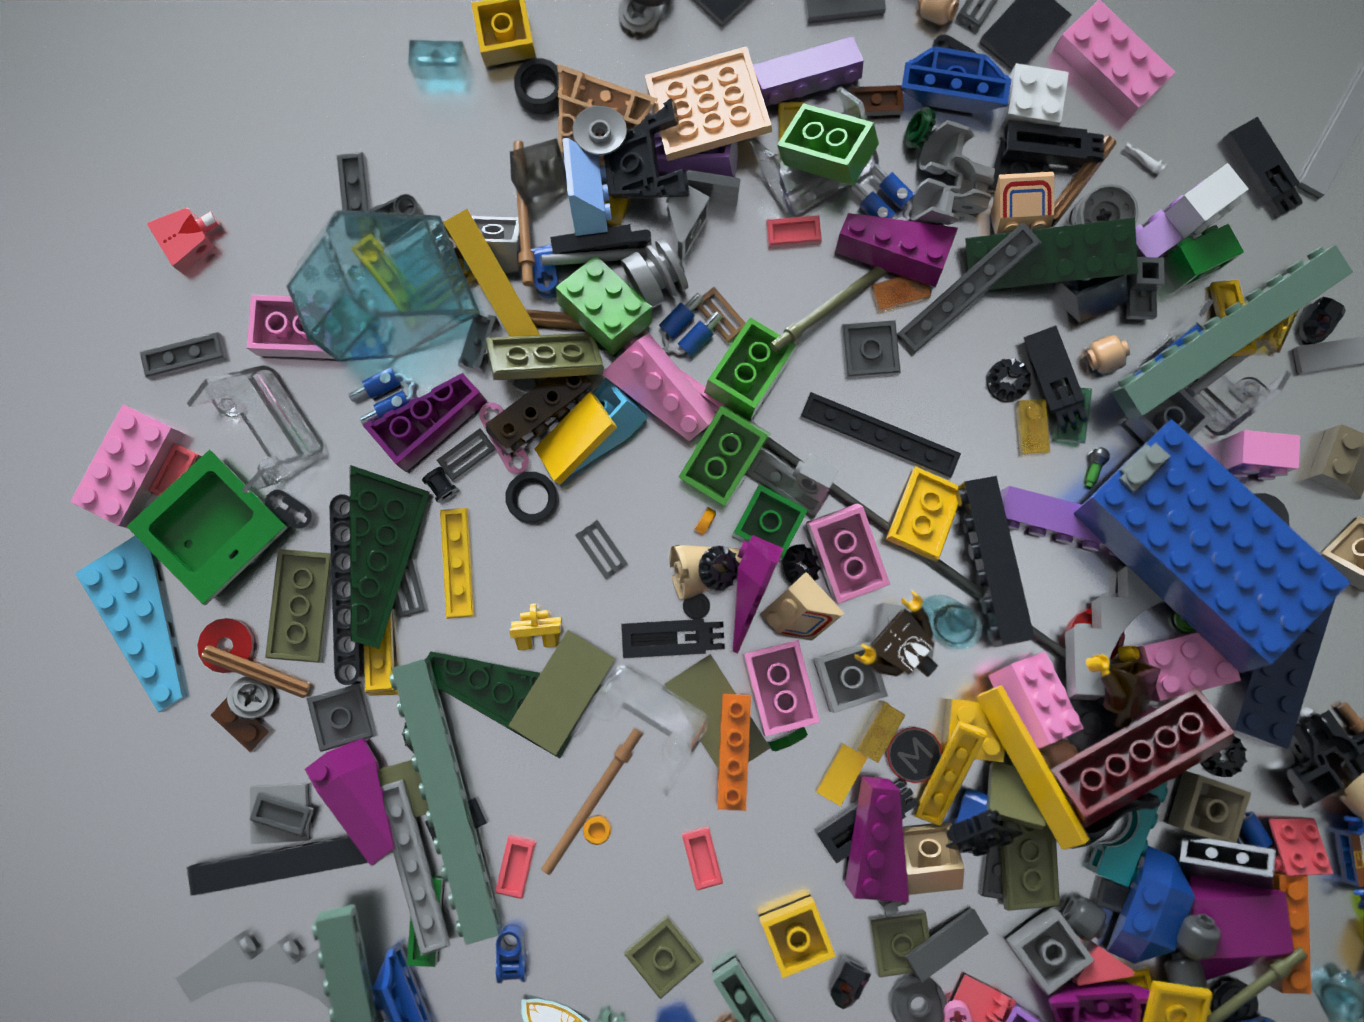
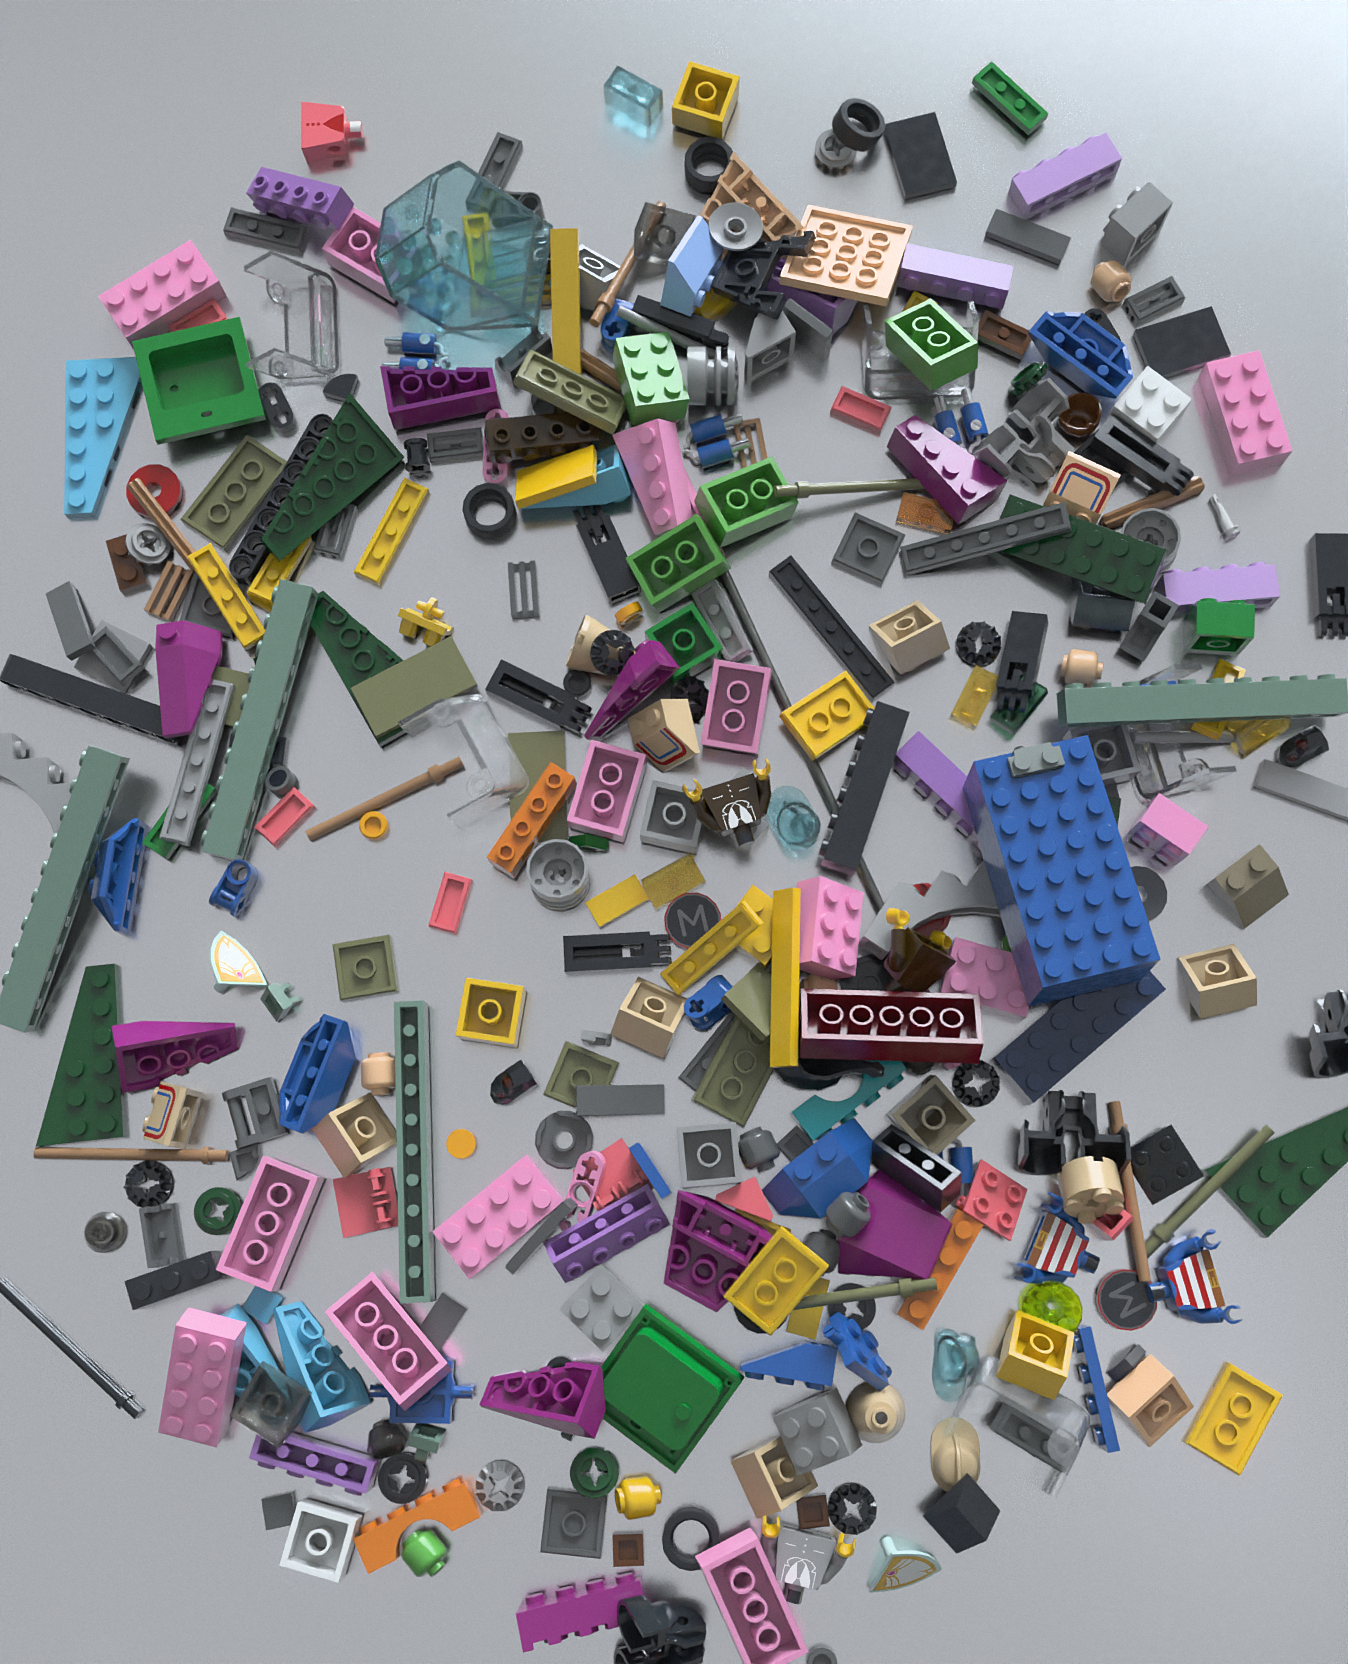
camera: 35 degrees right, 5 degrees down
light grey brick [792,453,839,503] -> none
magenta wedge [845,776,909,902] -> none
black hinge [946,809,1023,856] -> none
white brick [1165,163,1249,239] -> none
none -> dark grey tile [46,581,96,661]
none -> medium nougat tile [144,561,194,622]
none -> yellow tile [187,543,265,651]
none -> medium lavender brick [246,167,354,230]
none -> dark grey tile [265,766,295,795]
none -> black tile [323,374,358,401]
none -> light grey wheel [526,839,590,910]
none -> black hinge [572,505,641,603]
none -> blue tile [629,1143,672,1200]
none -> tan slope [869,600,950,674]
none -> reddish brown hair [1058,392,1102,437]

